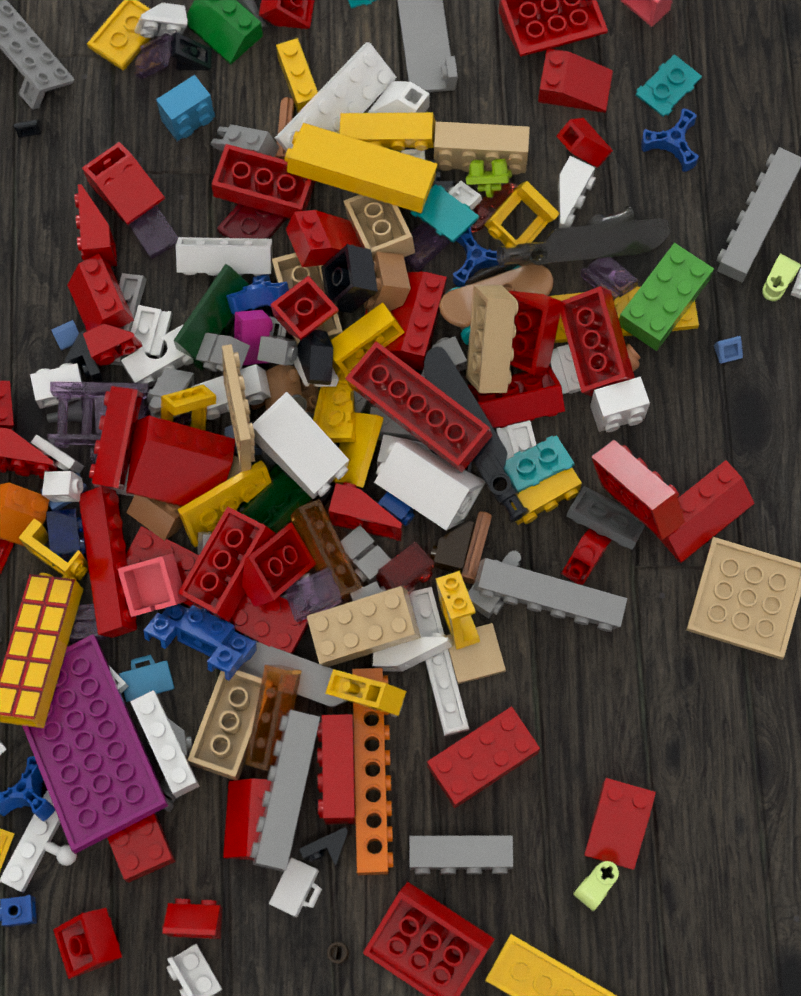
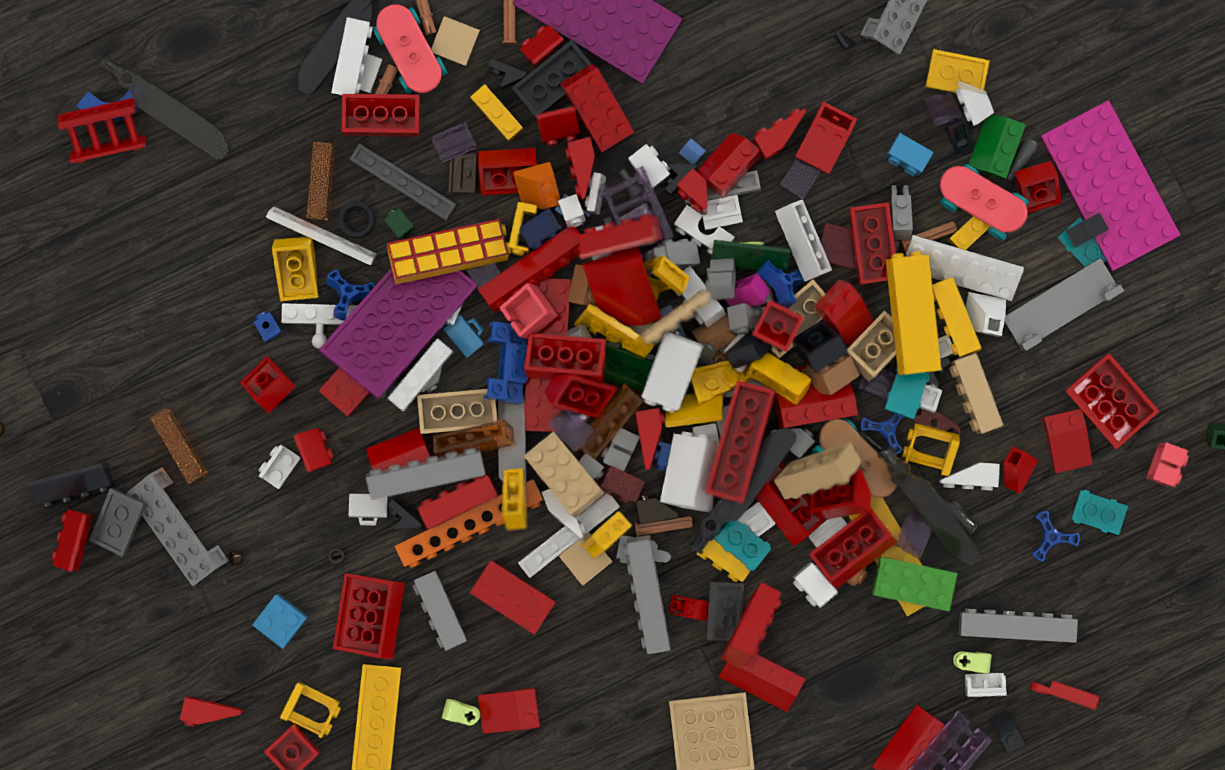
camera: 60 degrees right, 15 degrees up
lime hips [466,159,512,198] -> none
medium blue slope [714,336,743,364] -> none
none -> coral piece [939,164,1029,241]

